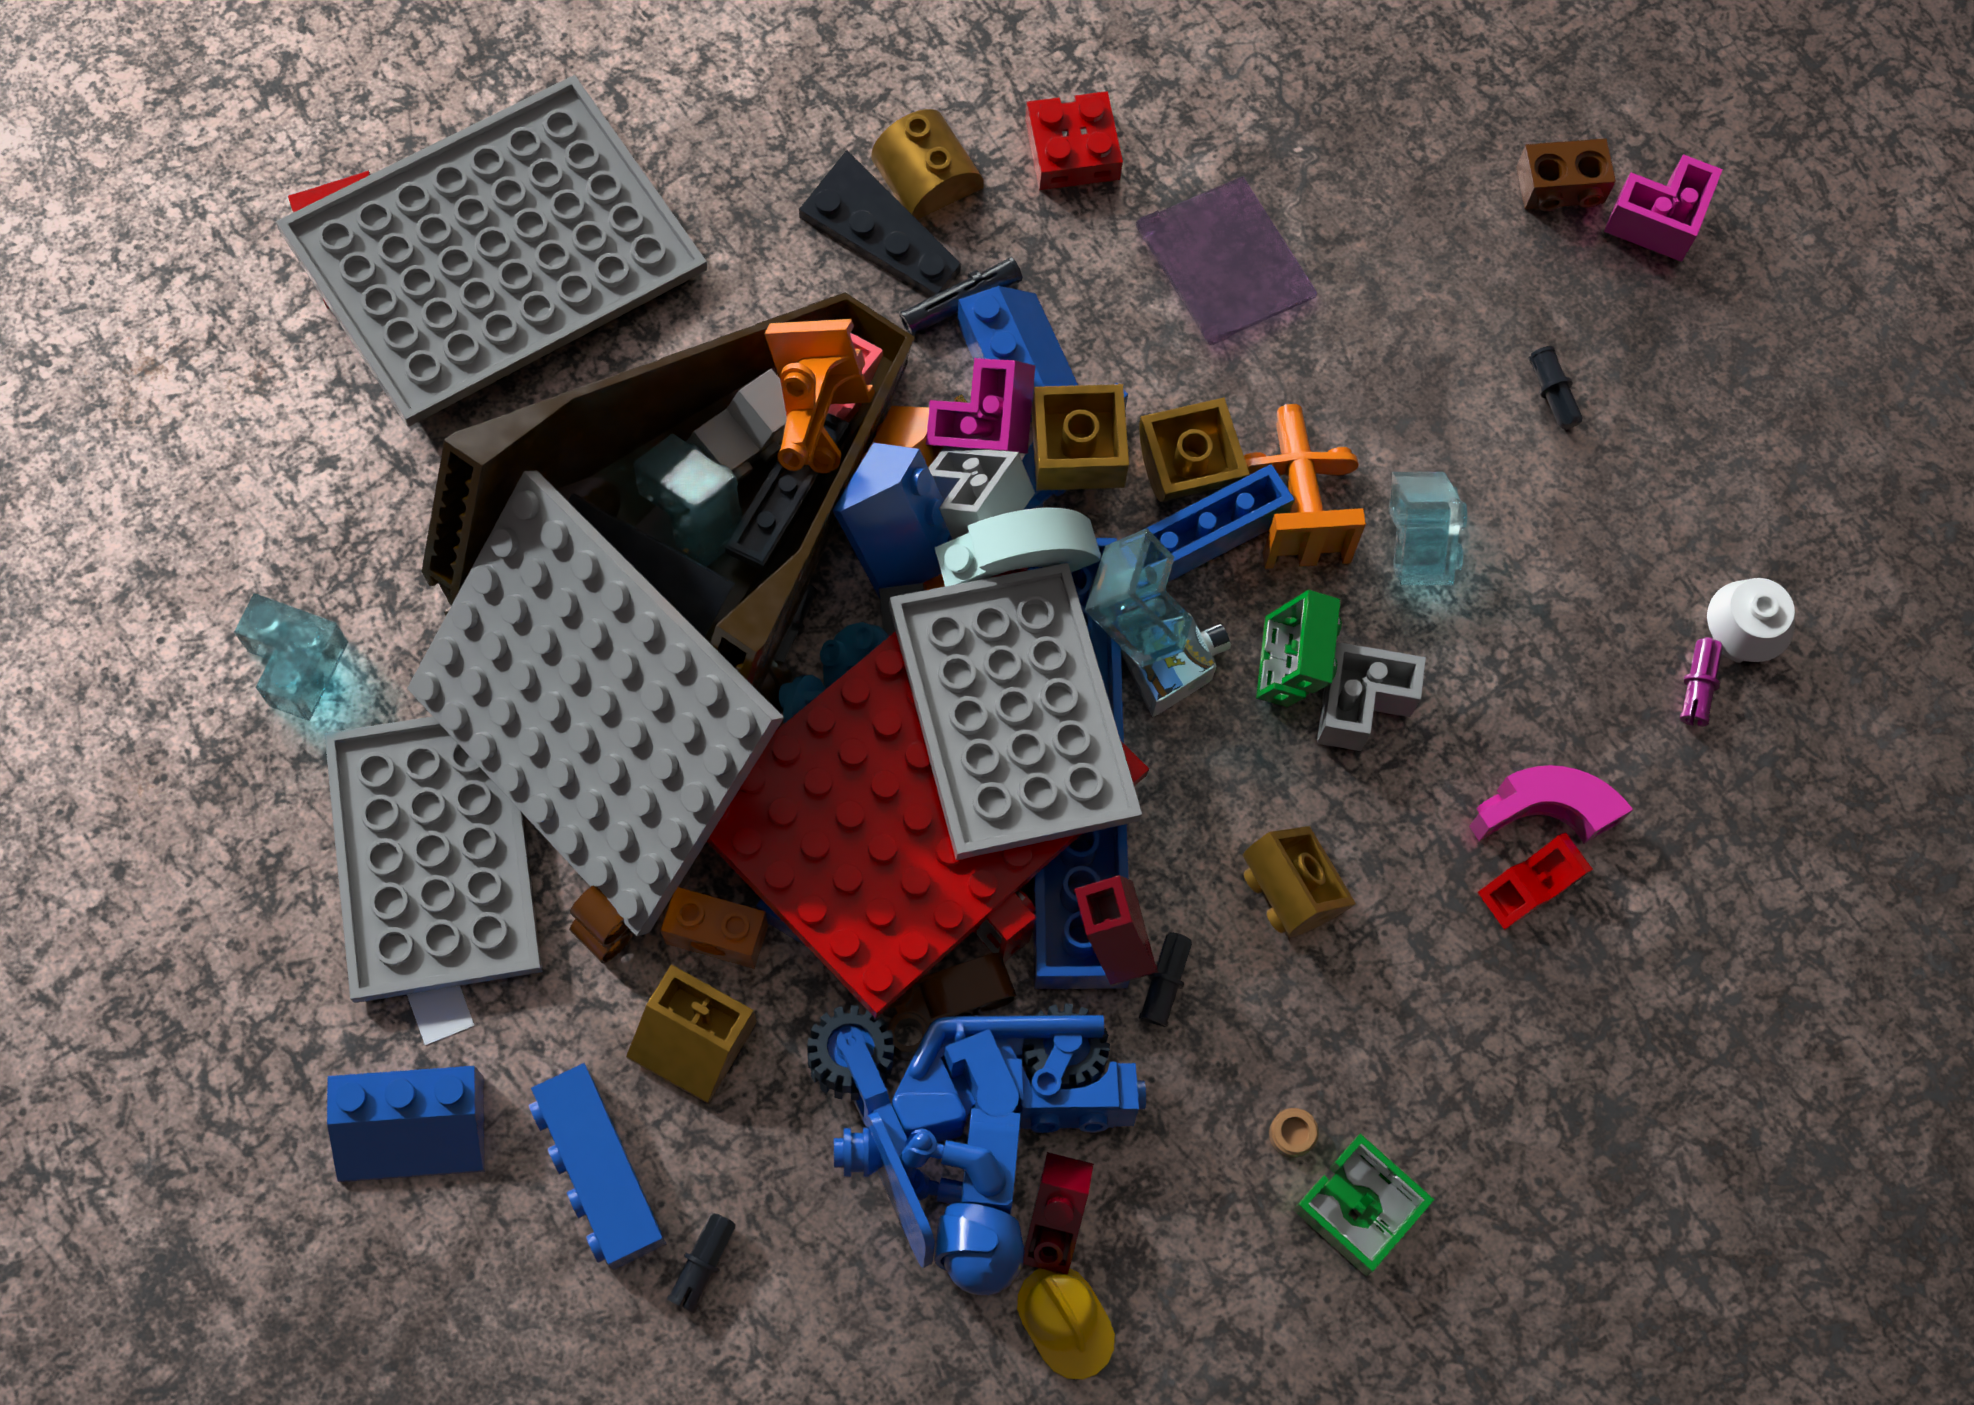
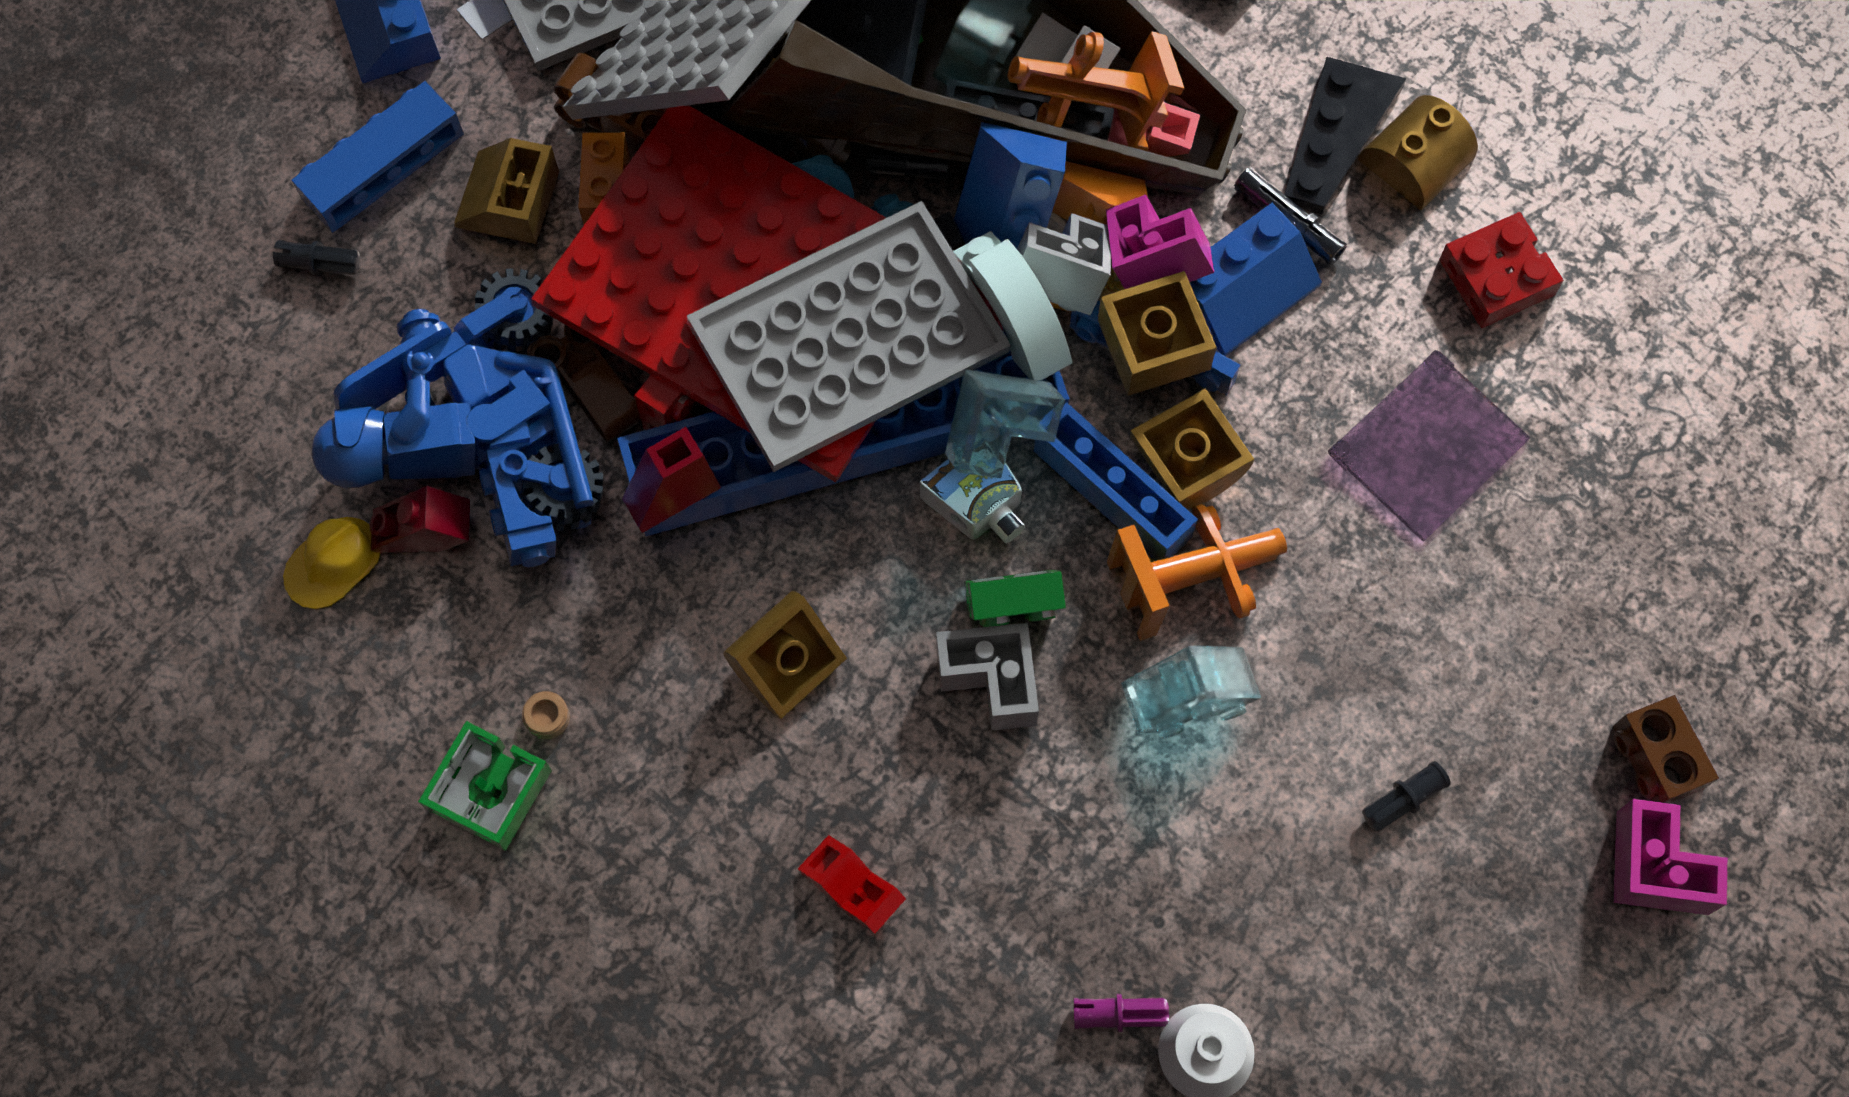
camera: 80 degrees right, 0 degrees up
black axle [1138,932,1192,1027] -> none
dark pink arch [1469,765,1633,844] -> none

